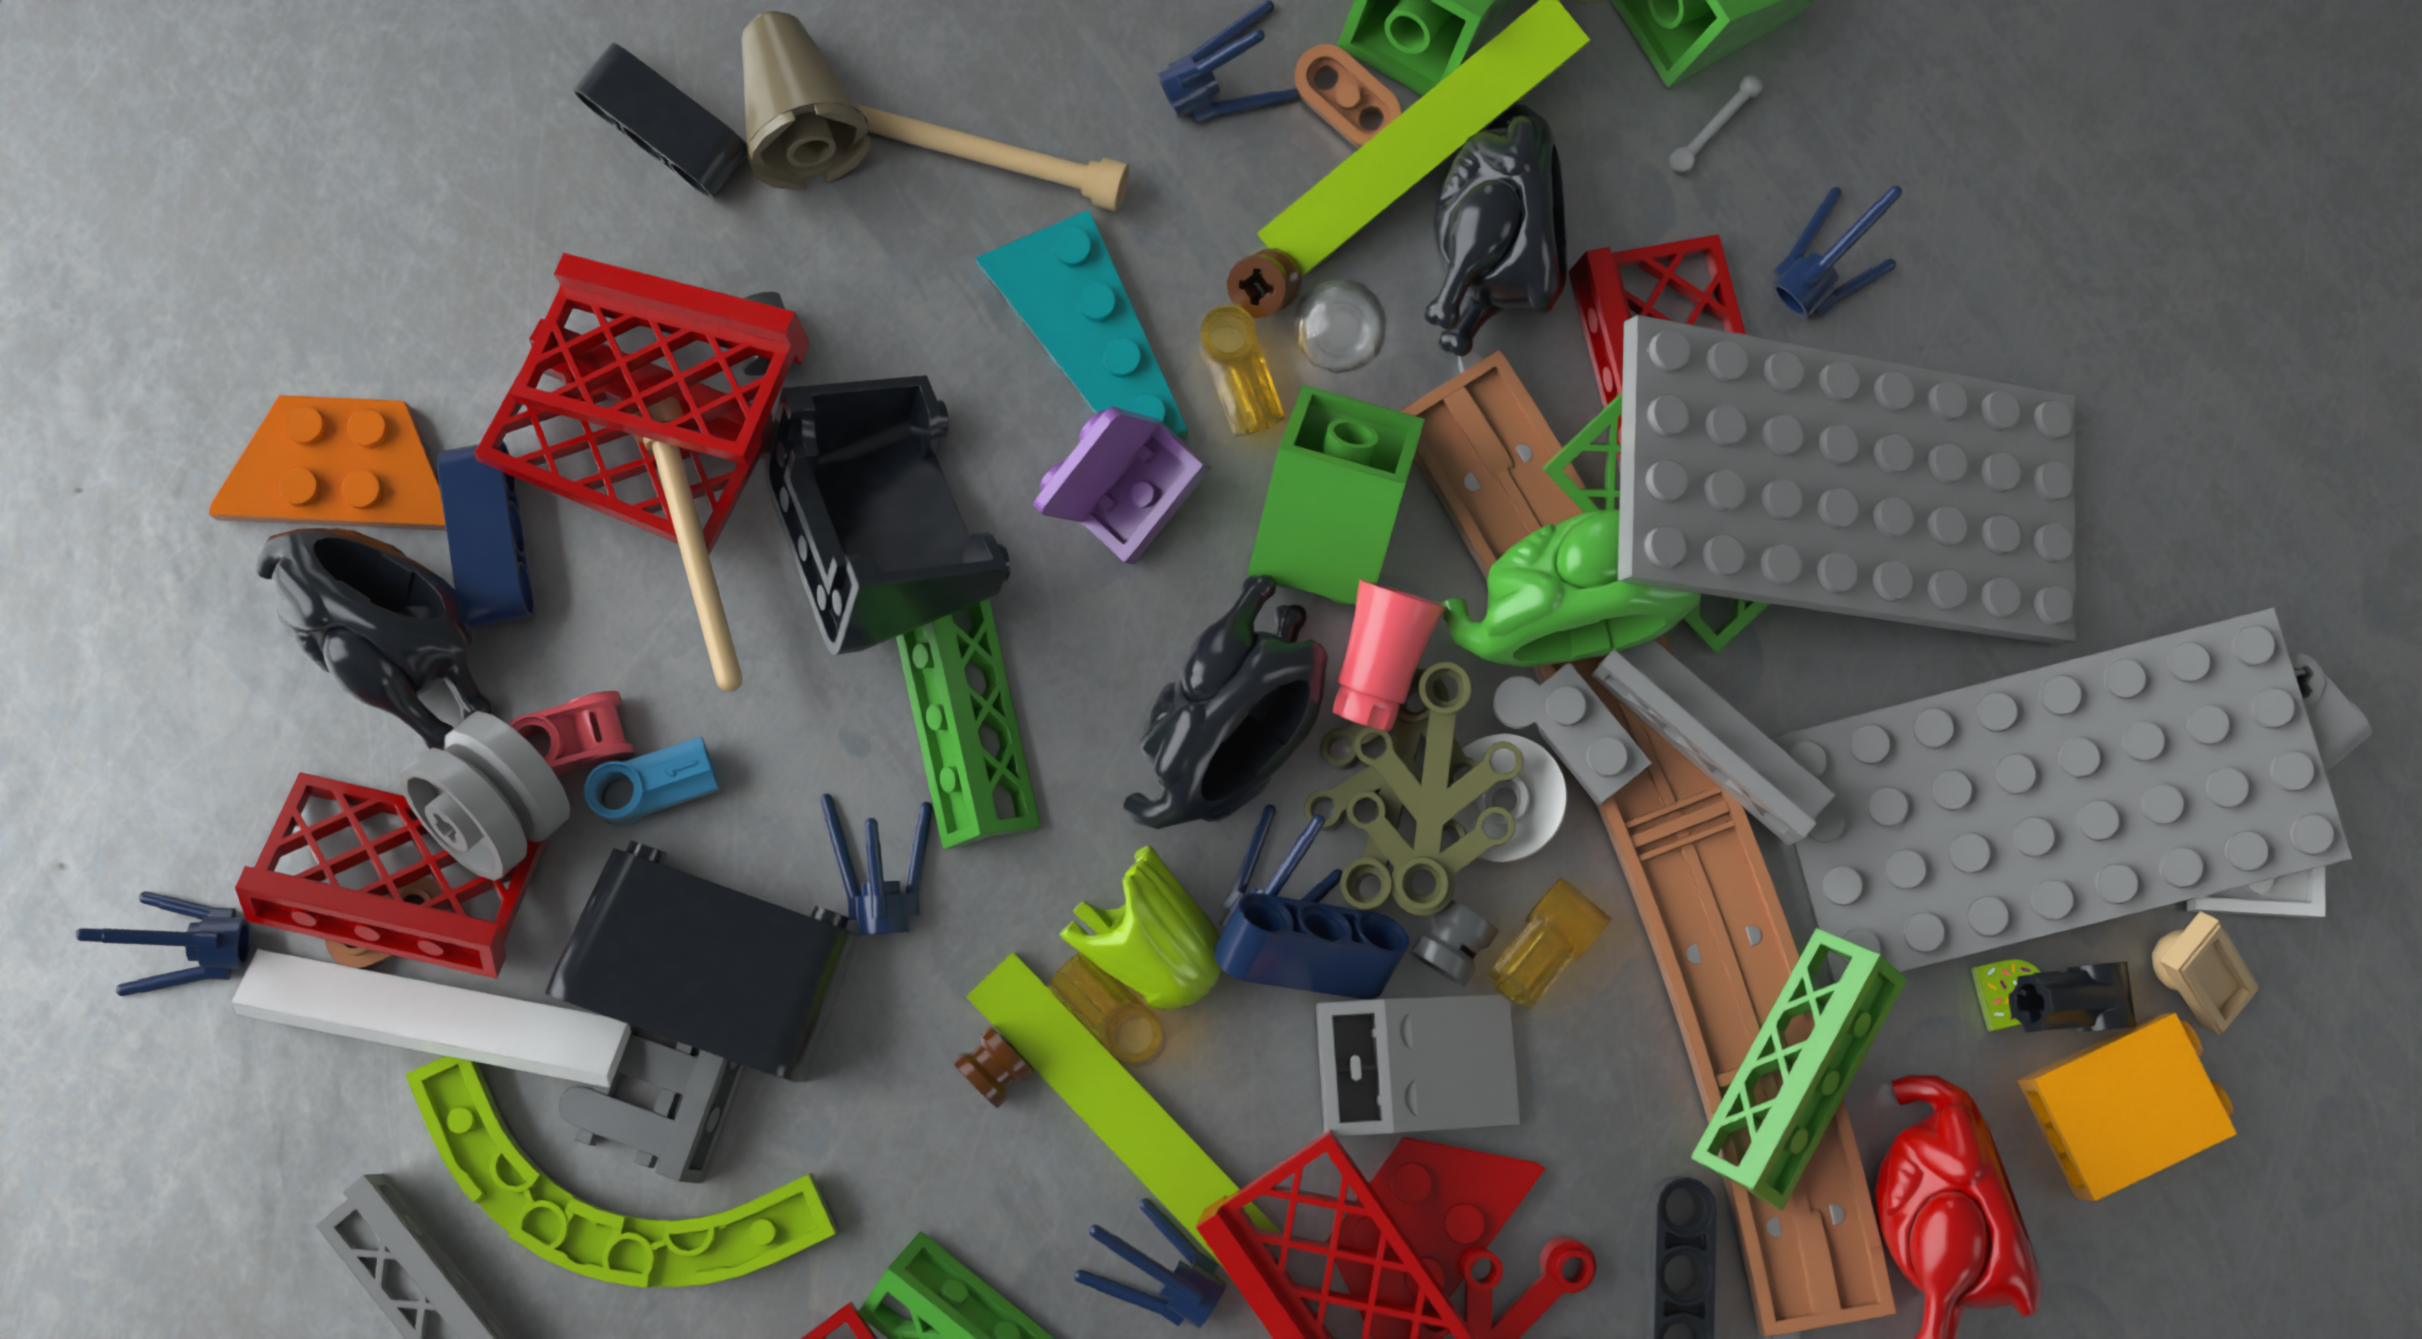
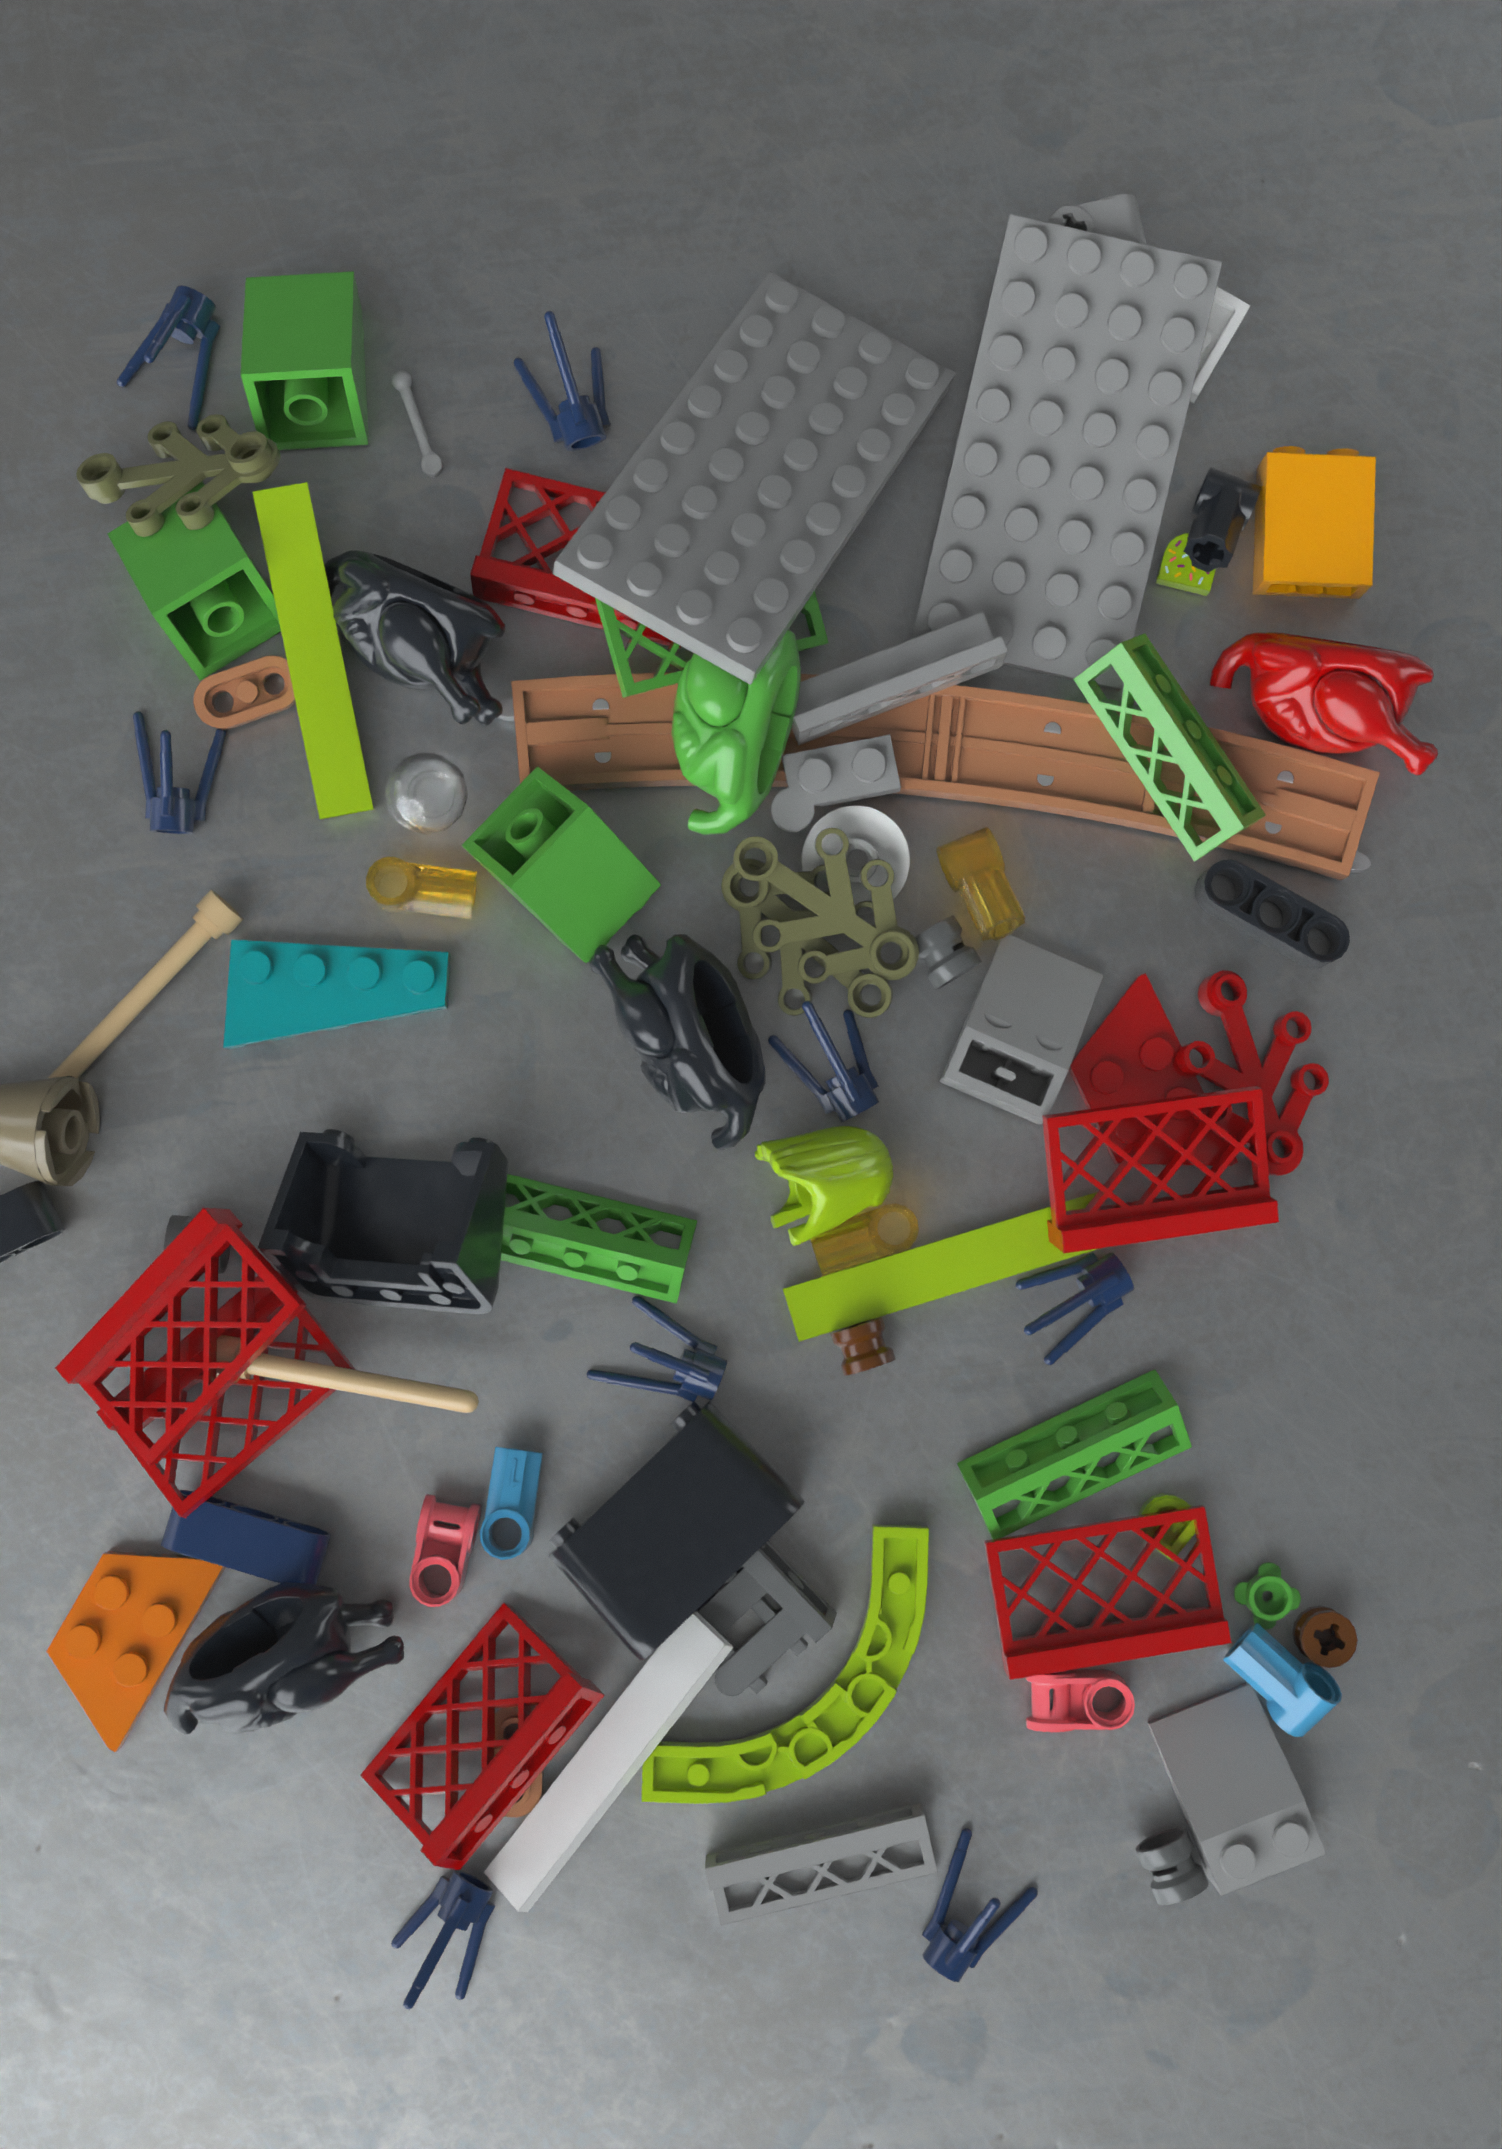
camera: 65 degrees left, 5 degrees up
light grey wheel [400,711,570,881] -> none
medium lavender bracket [1033,406,1212,564] -> none
dark blue beam [1213,893,1410,999] -> none
reddish brown wheel [1227,248,1303,318] -> none
coral plant [1332,579,1446,731] -> none
tan tile [2152,911,2259,1036] -> none

